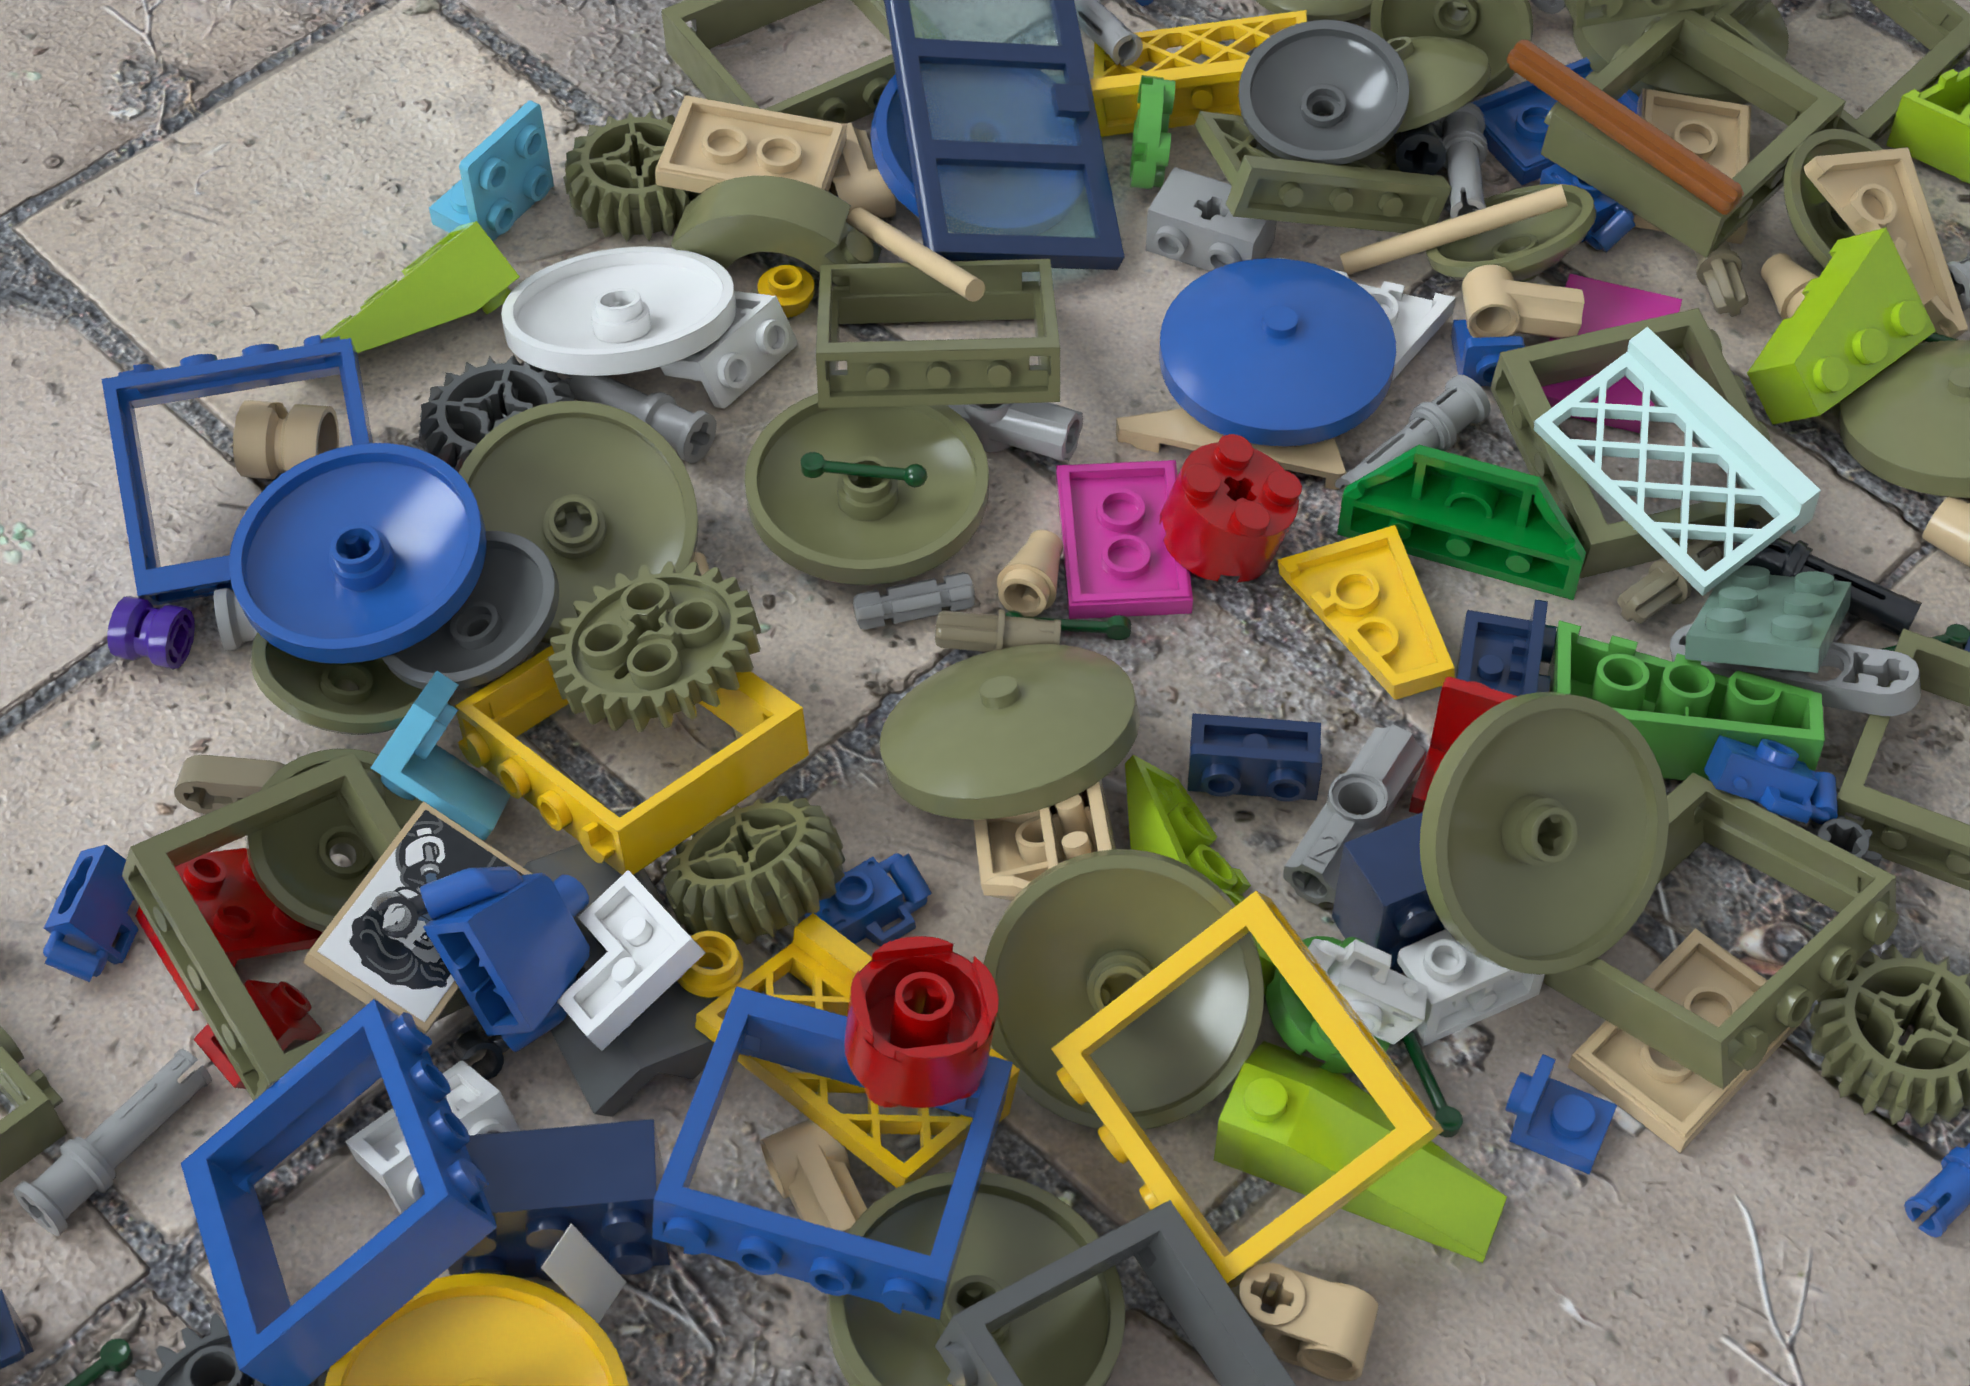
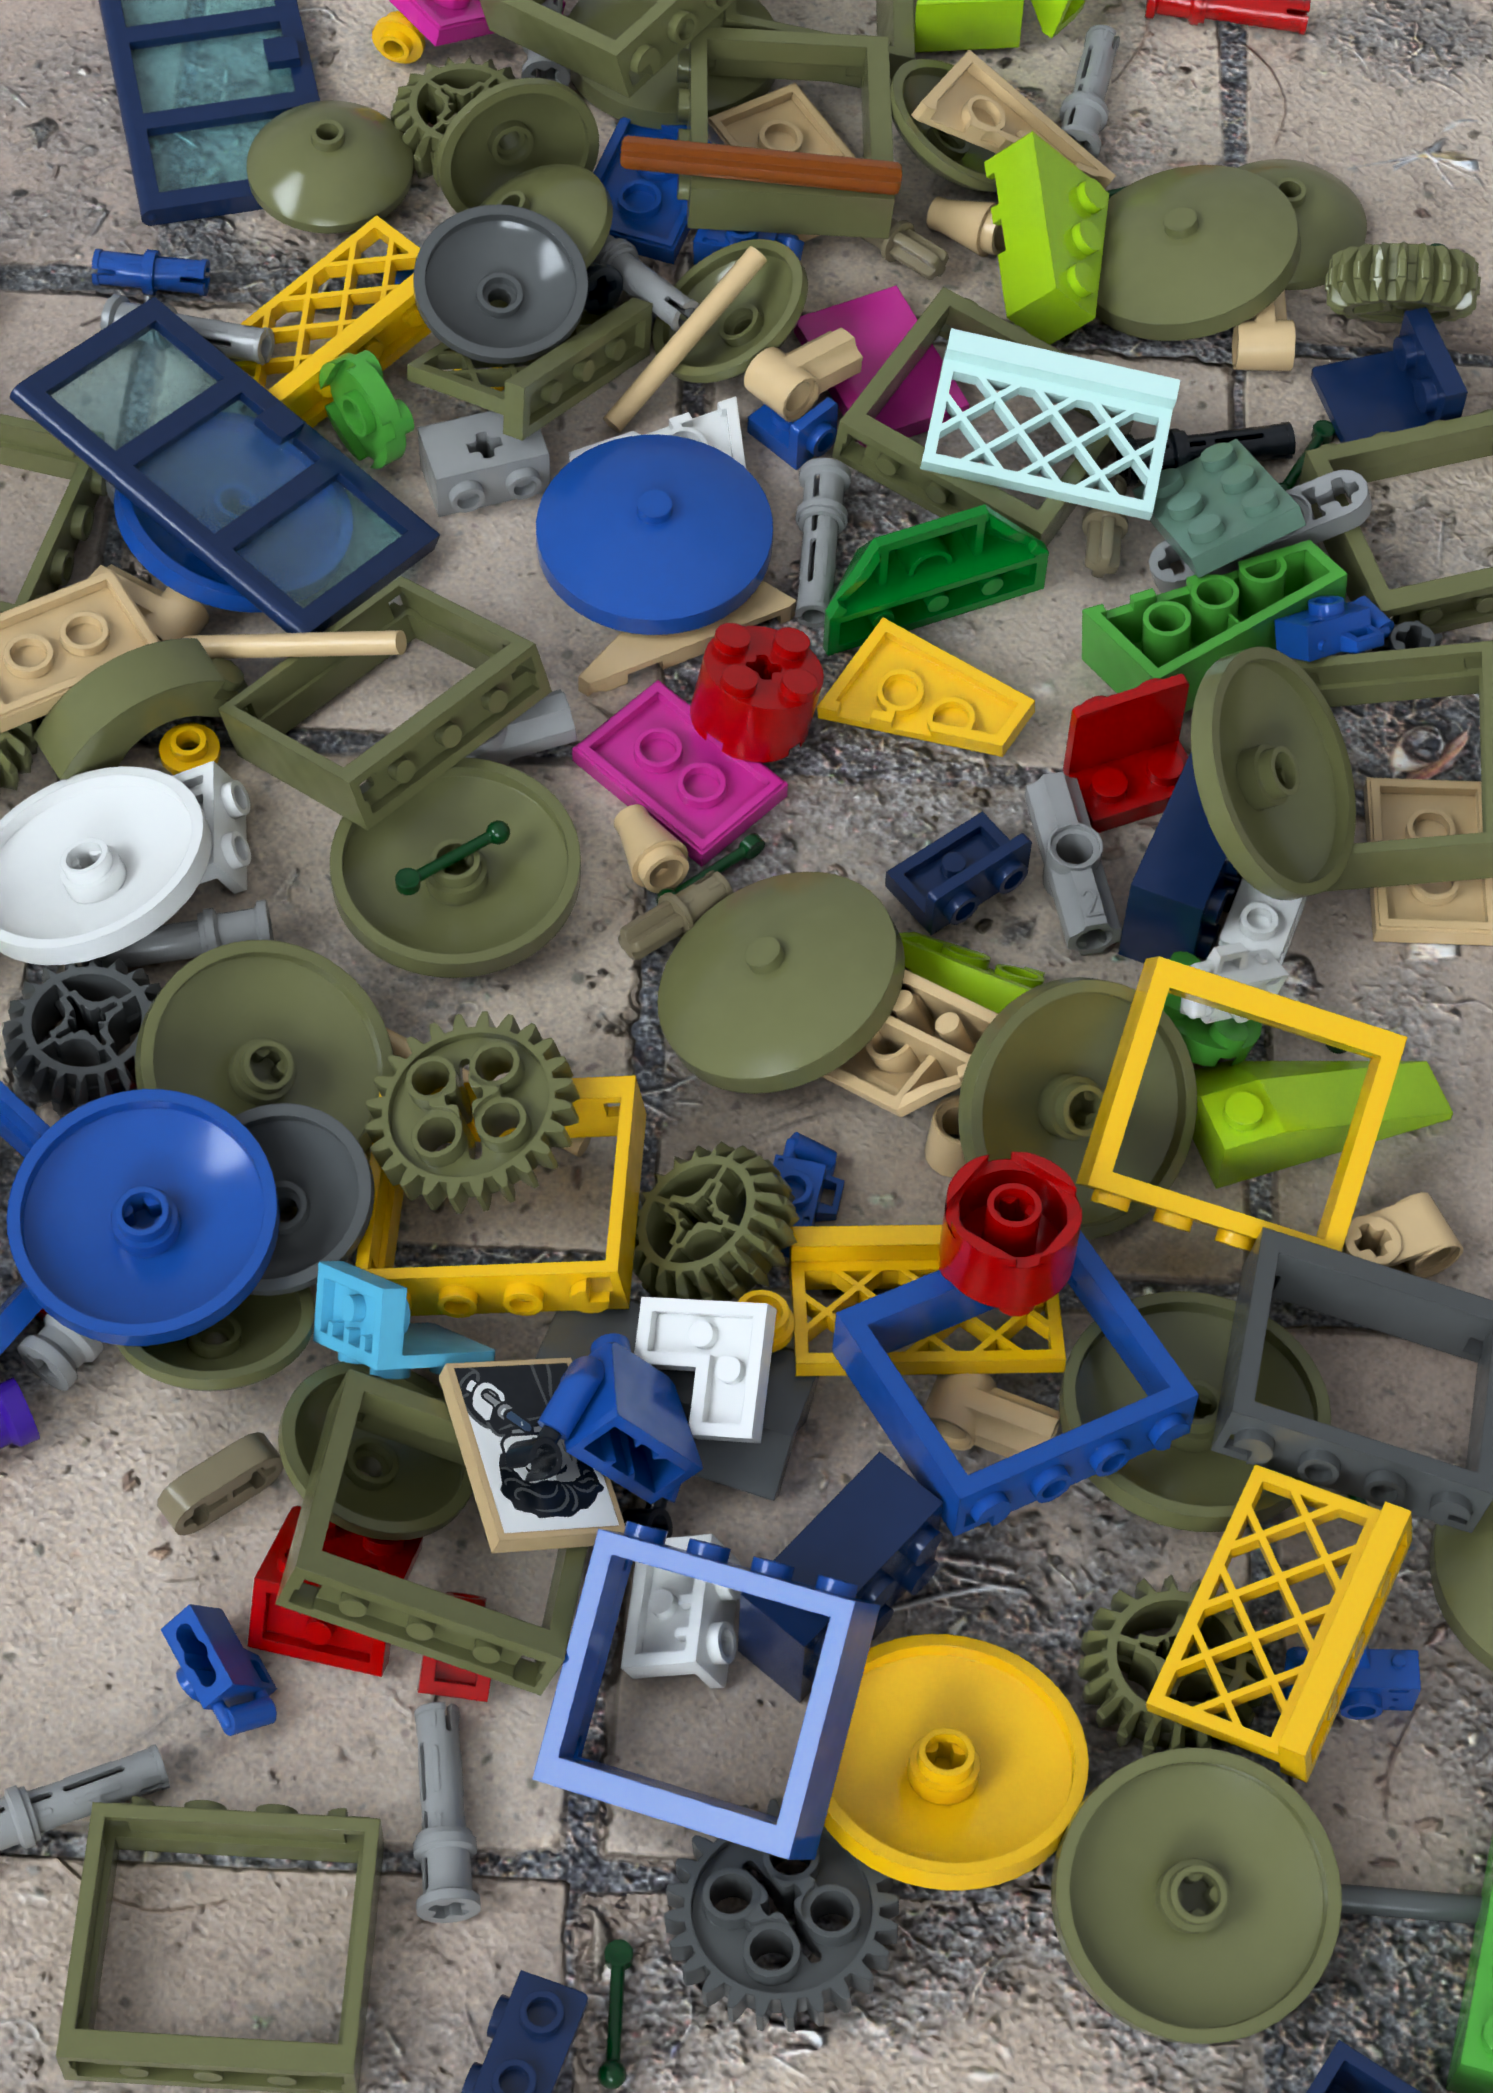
camera: 45 degrees left, 5 degrees up
white sticker [541,1224,626,1324] -> none
light grey axle [853,572,975,630] -> none
dark blue bracket [1456,599,1557,696] -> none
blue bracket [1505,1054,1617,1175] -> none

